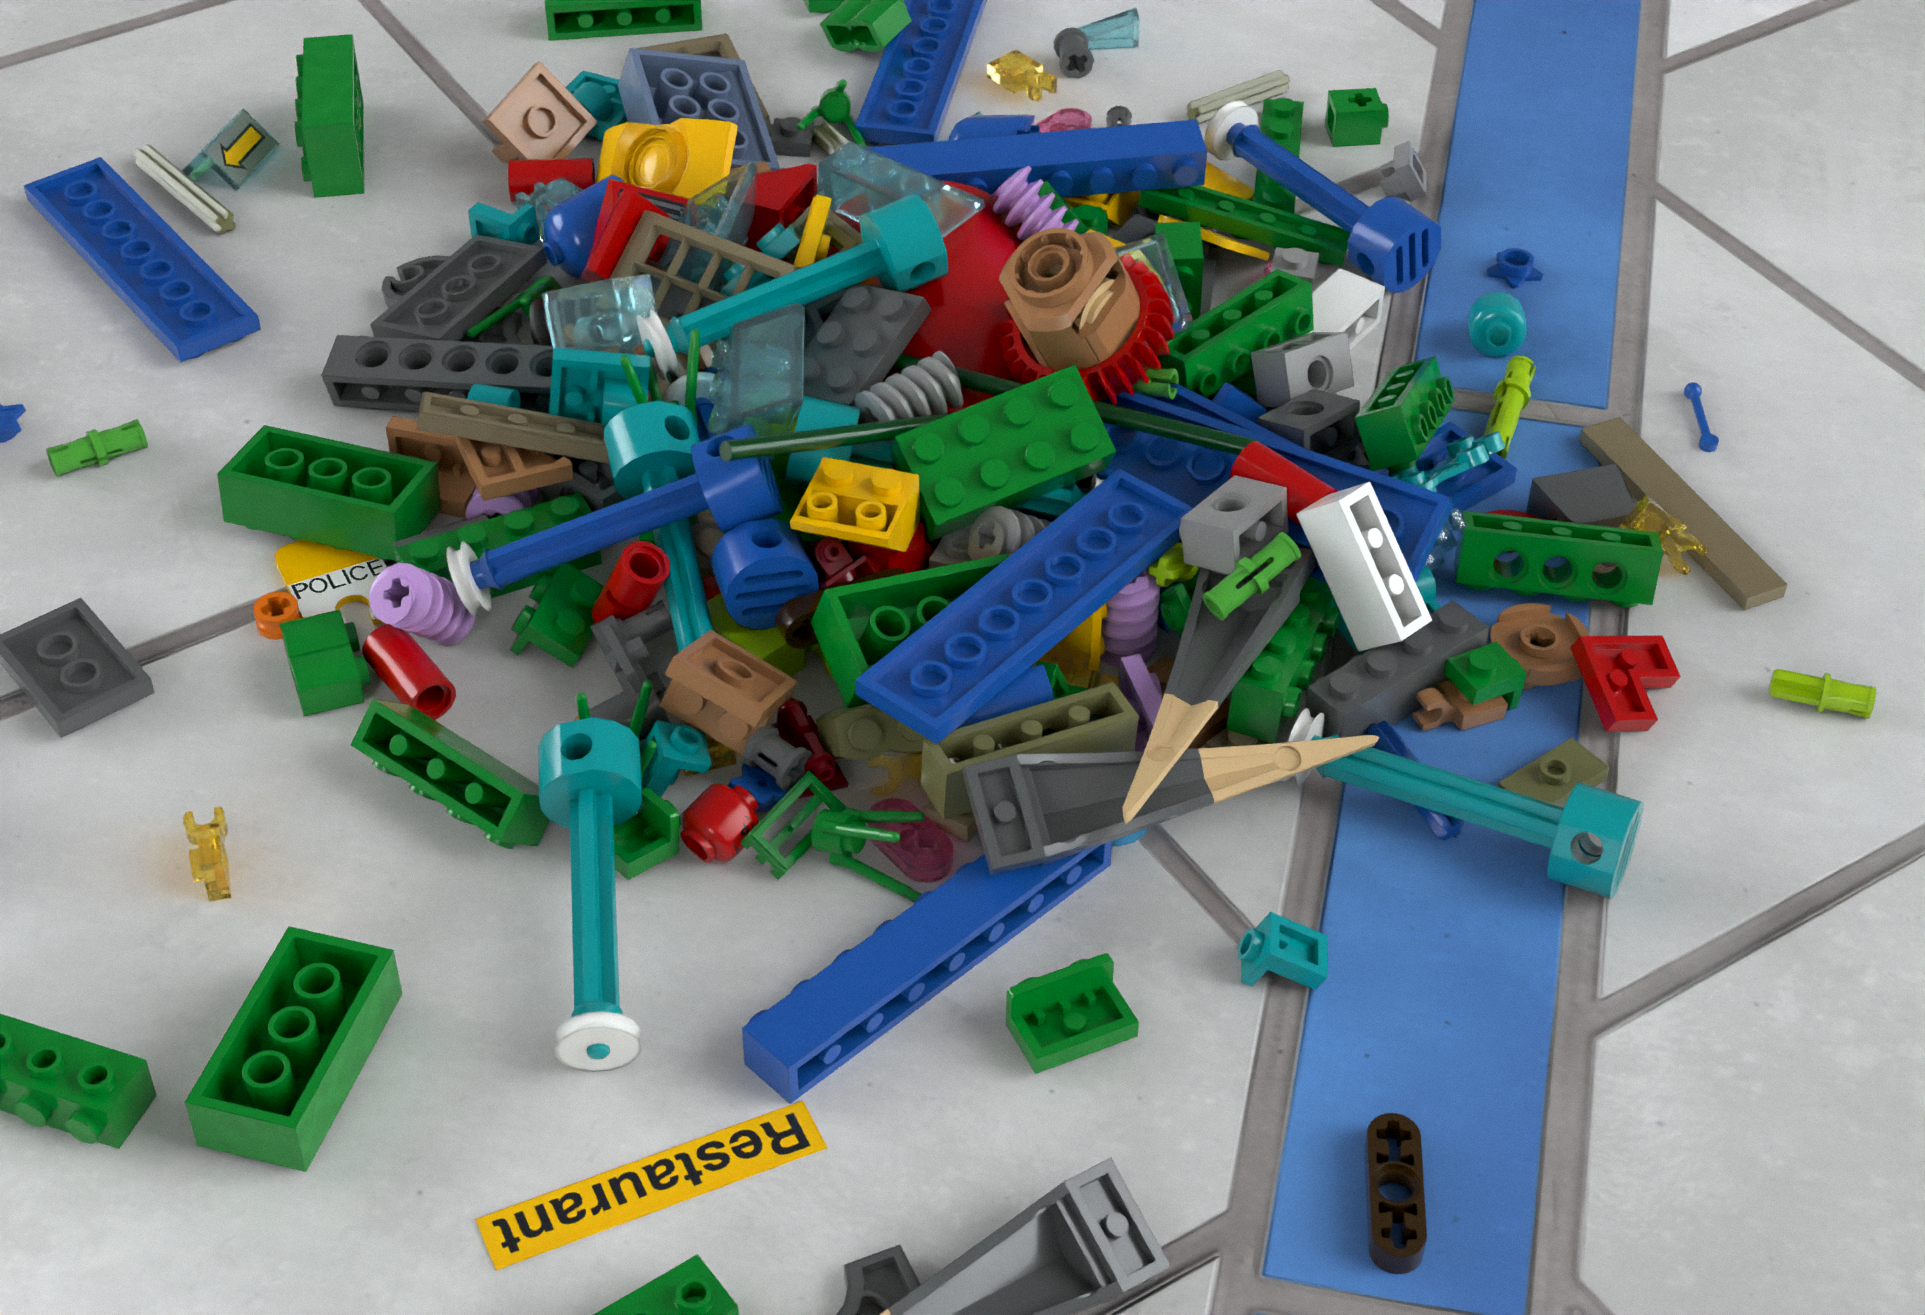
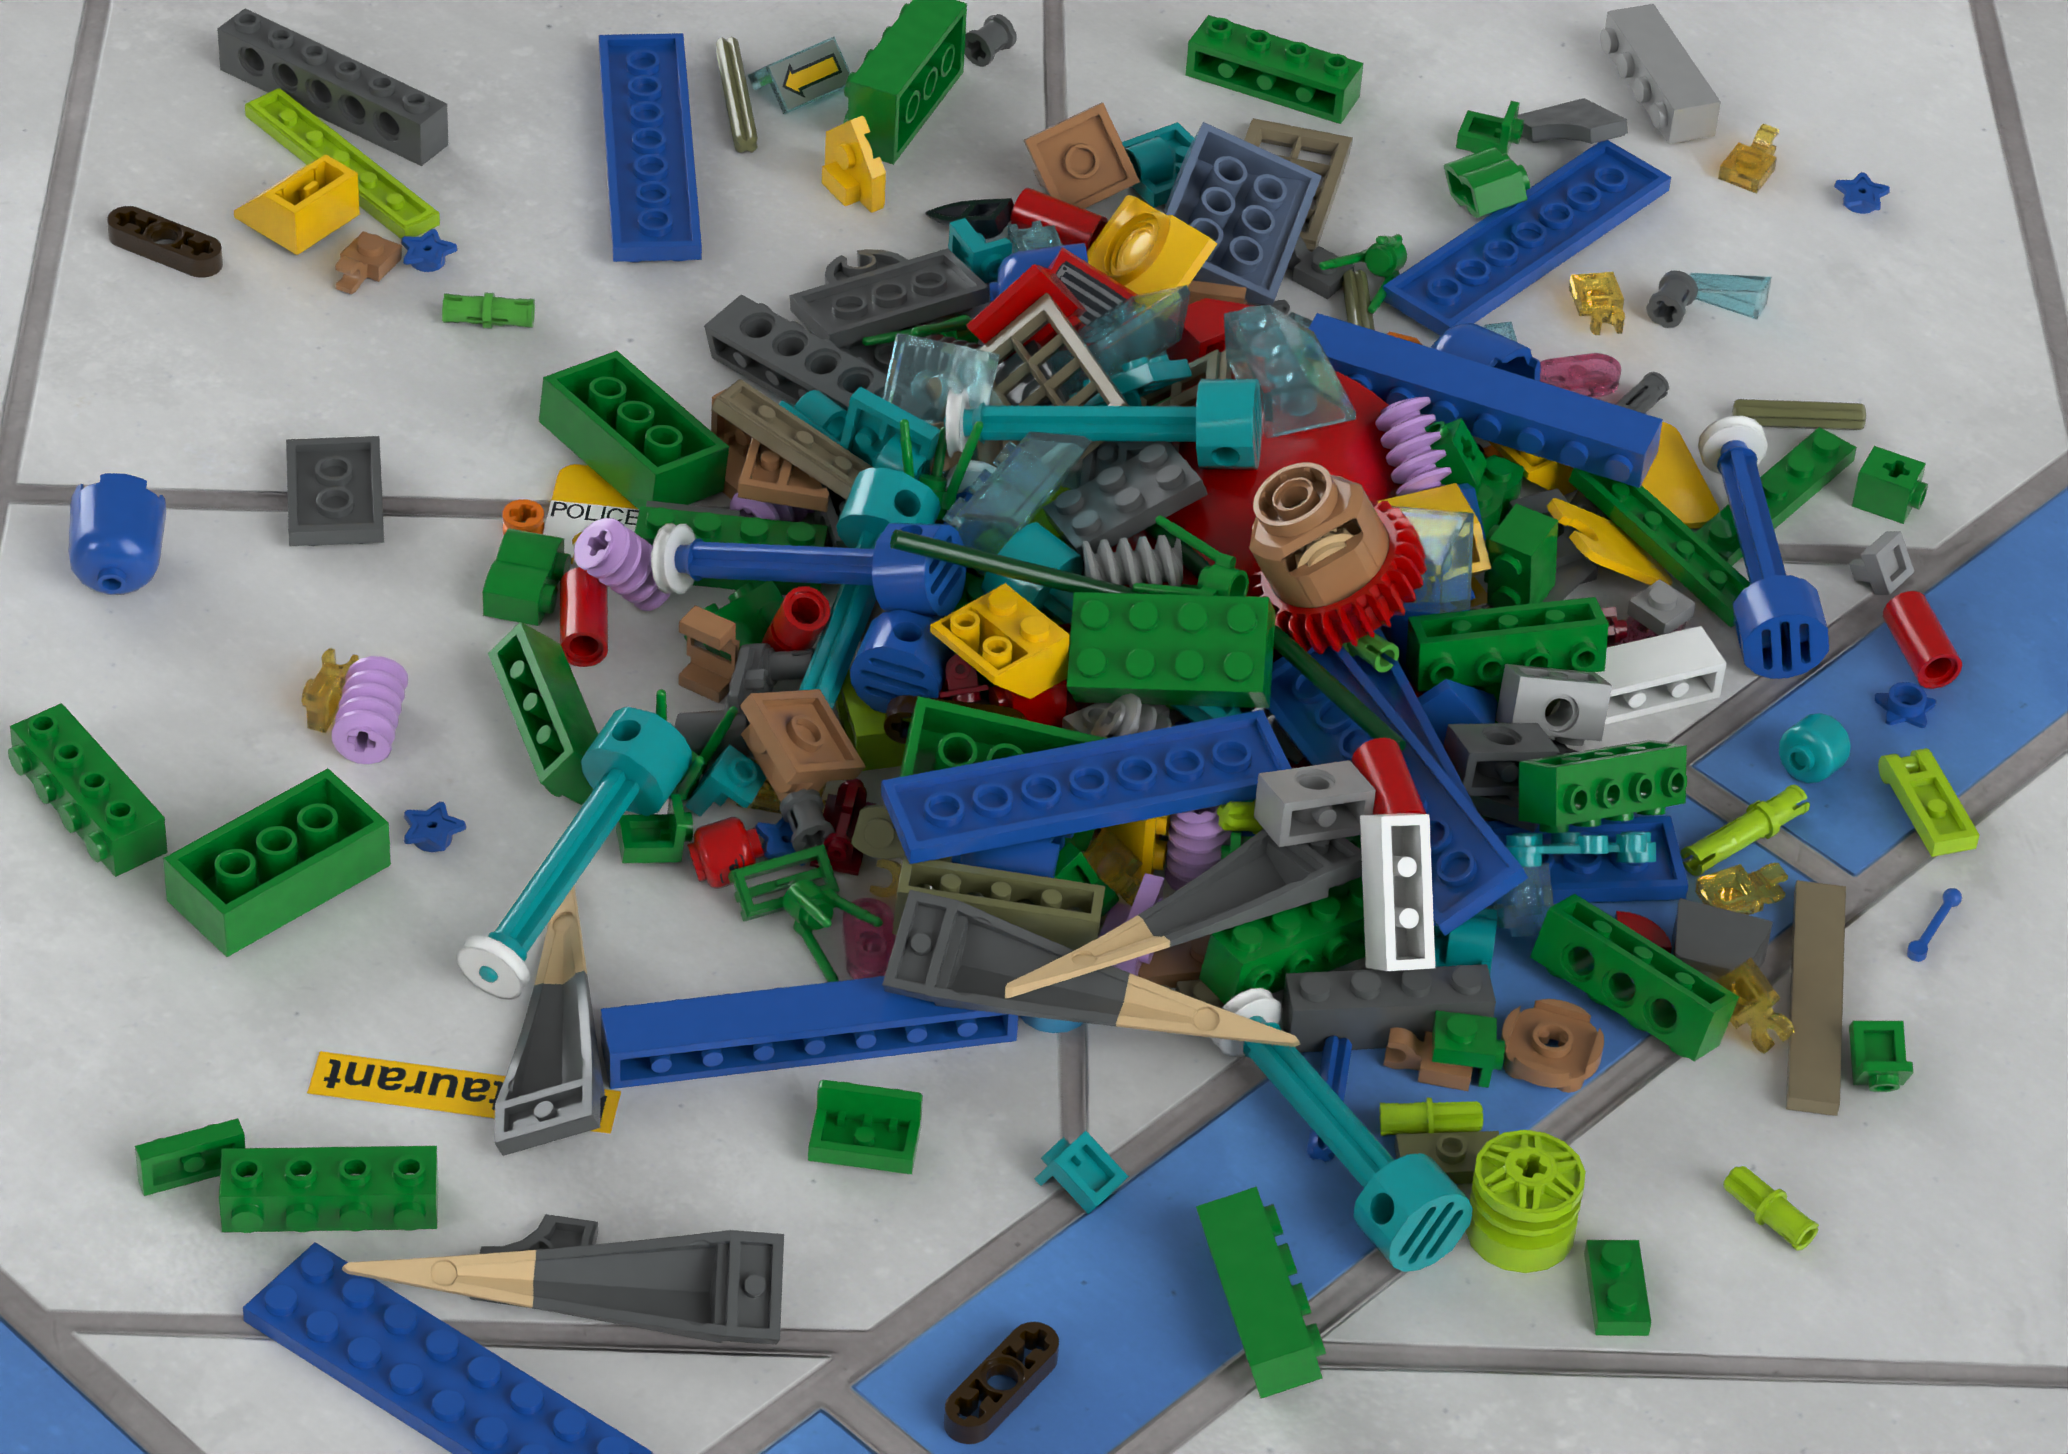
camera: 30 degrees right, 0 degrees up
yellow plate [794,194,832,269] -> none
bright green pin [1202,532,1302,621] -> none
red plate [1570,635,1681,732] -> none
none -> lavender piece [332,656,408,764]
none -> blue plate [404,802,467,852]
none -> dark grey plate [494,886,605,1156]
none -> medium nougat piece [679,605,740,703]
none -> yellow plate [822,116,886,213]
none -> black plate [925,198,1014,239]
none -> dark grey bush [965,14,1017,67]
none -> green plant [1132,515,1249,596]
none -> green brick [1196,1186,1326,1399]
none -> lime axle [1379,1097,1484,1136]
none -> lime wheel [1465,1130,1586,1273]
none -> green plate [1584,1240,1651,1336]
none -> clear yellow plate [1695,863,1788,915]
none -> green bracket [1849,1021,1914,1092]
none -> lime plate [1878,748,1980,857]
none -> red pin [1883,591,1962,689]

